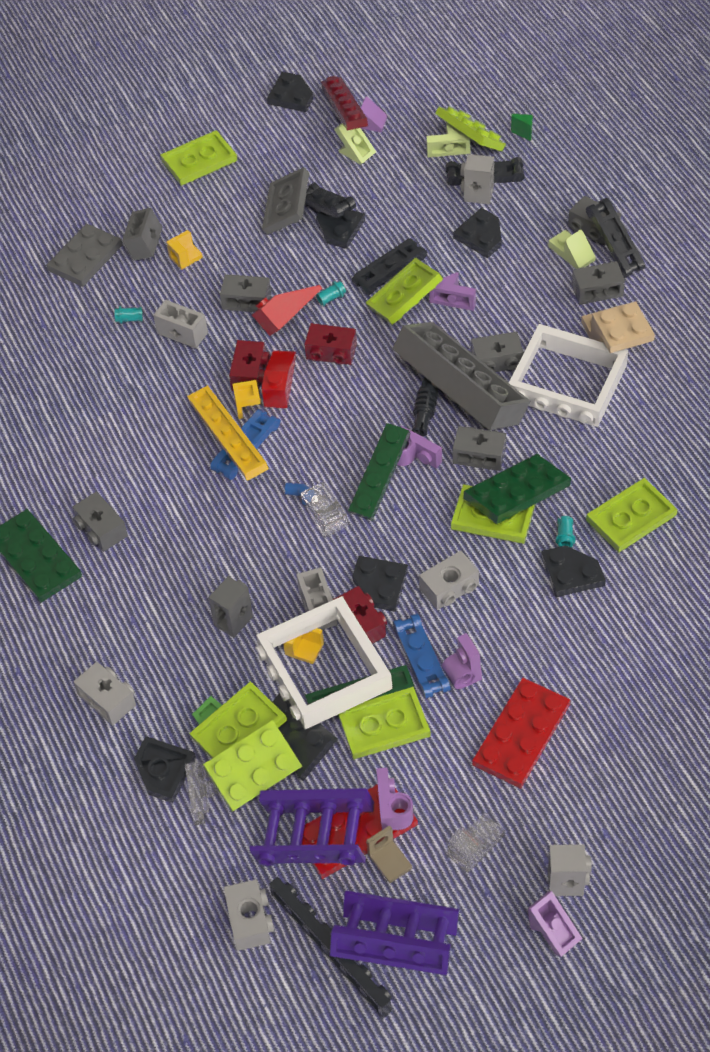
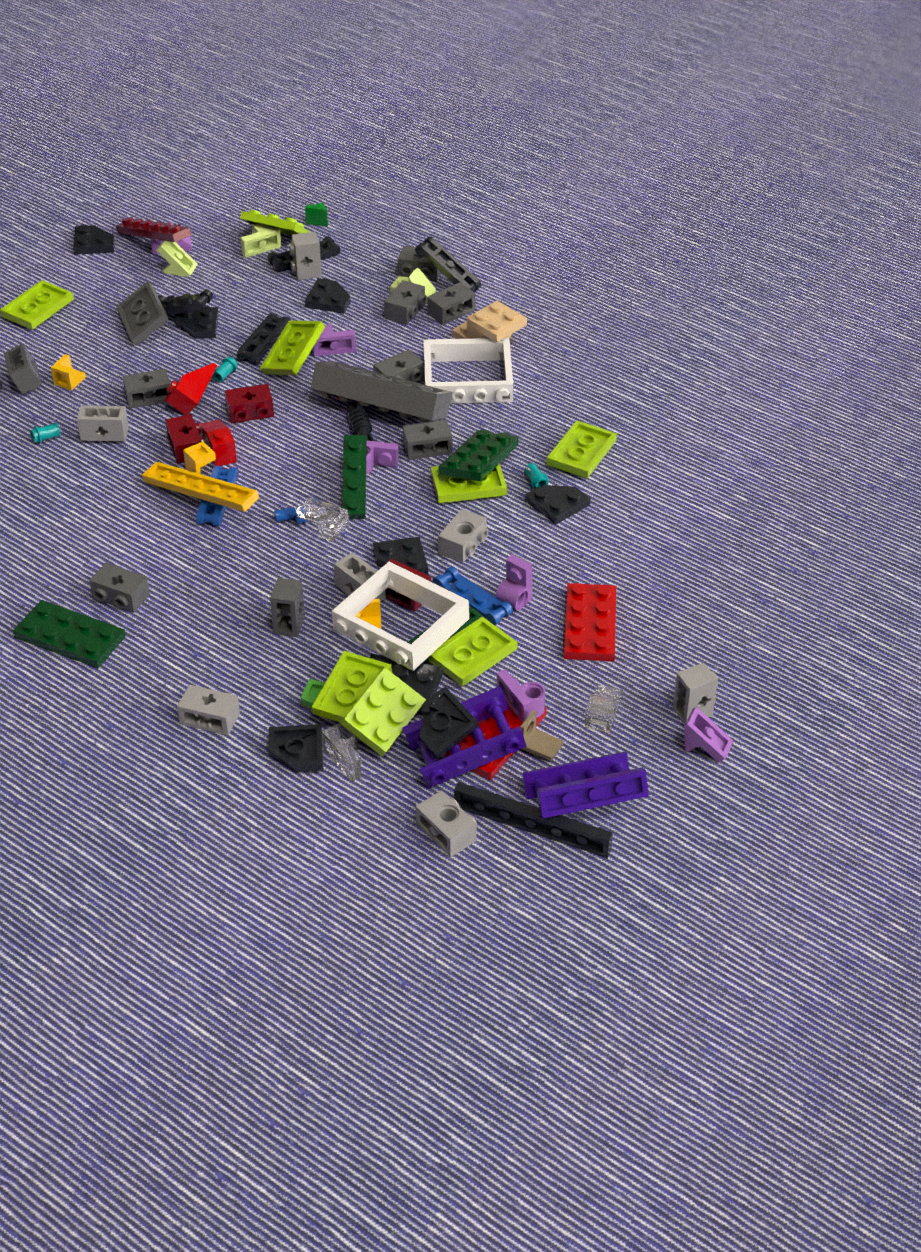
camera: 30 degrees left, 10 degrees down
none -> dark grey brick [384,280,427,325]
none -> black plate [420,686,479,759]

